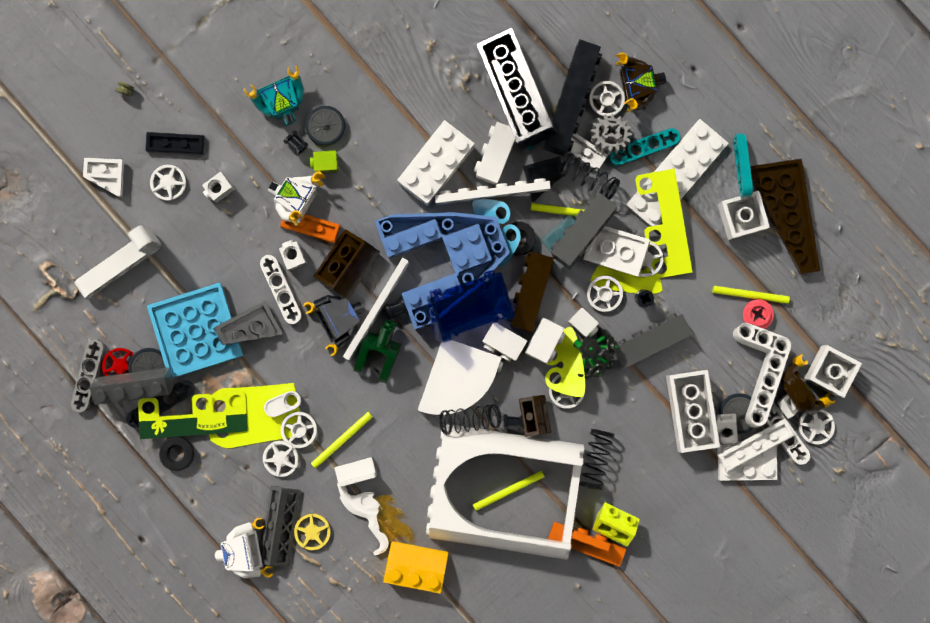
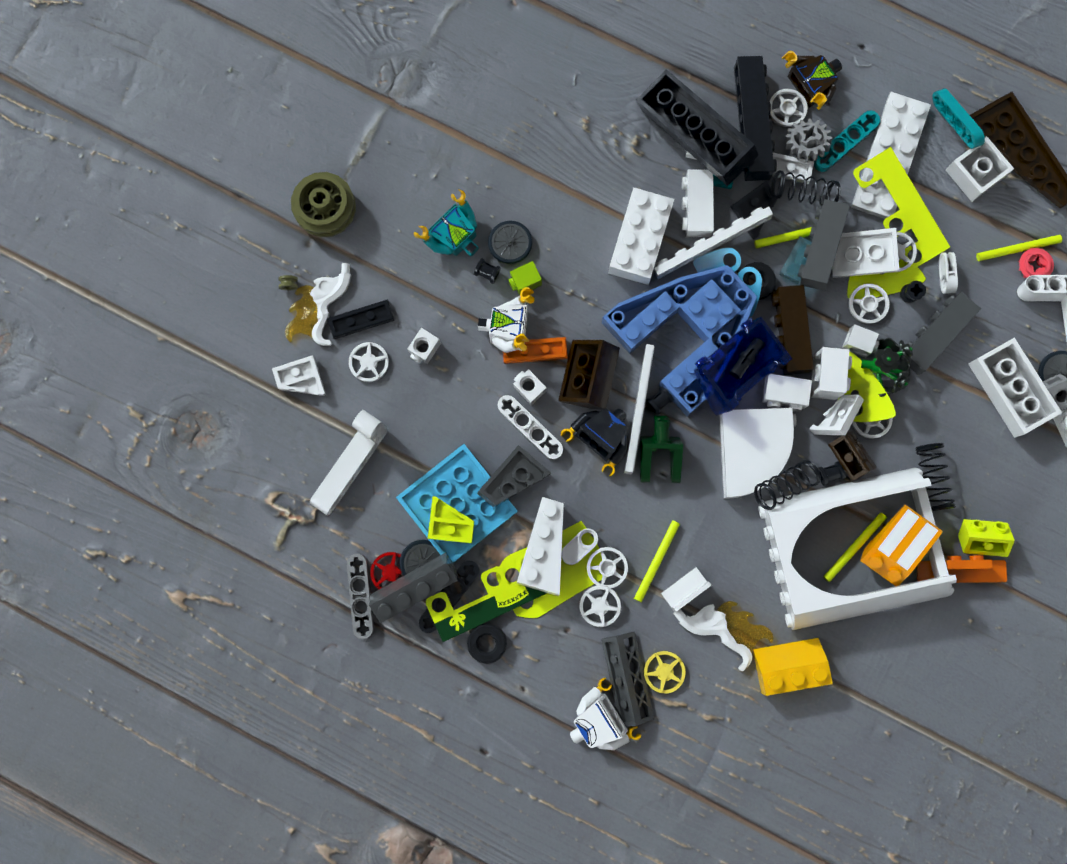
camera: 10 degrees left, 5 degrees down
none -> piece [285,263,352,346]
none -> olive wheel [291,172,356,237]
none -> neon yellow wing [428,496,474,544]
none -> white wedge [517,497,564,596]
none -> black pin [729,337,765,380]
none -> white wing [809,395,864,435]
none -> light orange slope [860,505,943,586]
none -> white piece [939,252,958,294]

